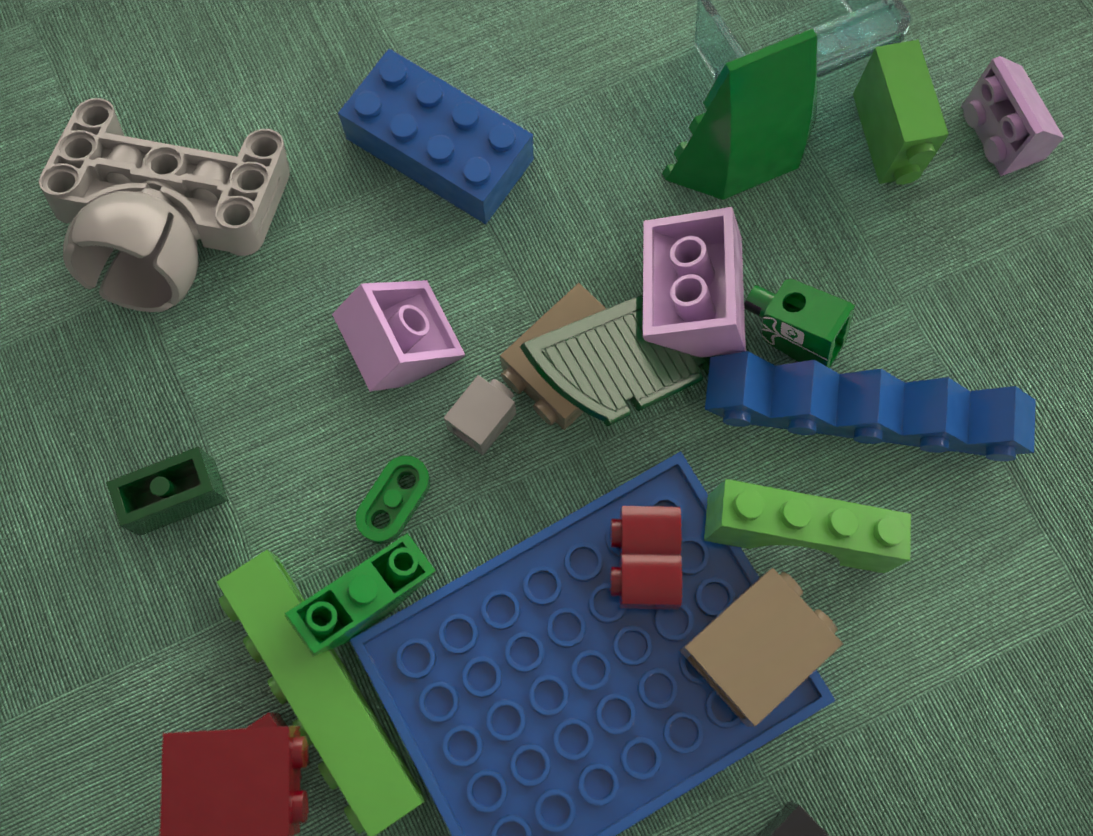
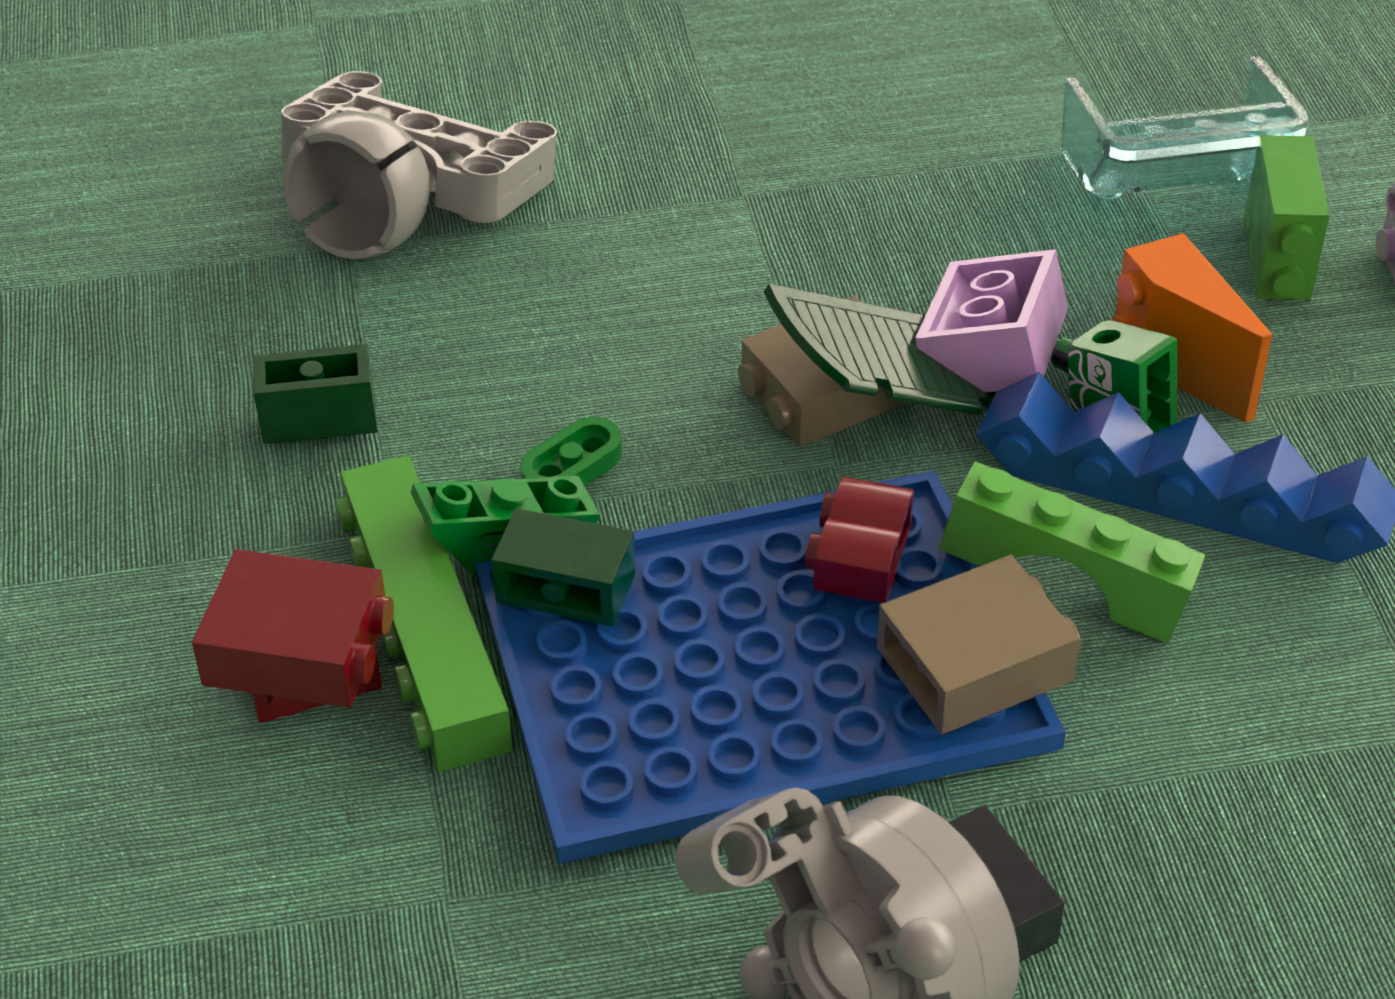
camera: 15 degrees right, 30 degrees down
lavender slope [332,280,465,392] -> none
blue brick [338,49,534,224] -> none
light grey brick [444,375,516,456] -> none
green wedge [662,28,817,200] -> none
none -> dark green brick [491,508,636,627]
none -> orange slope [1112,233,1273,423]

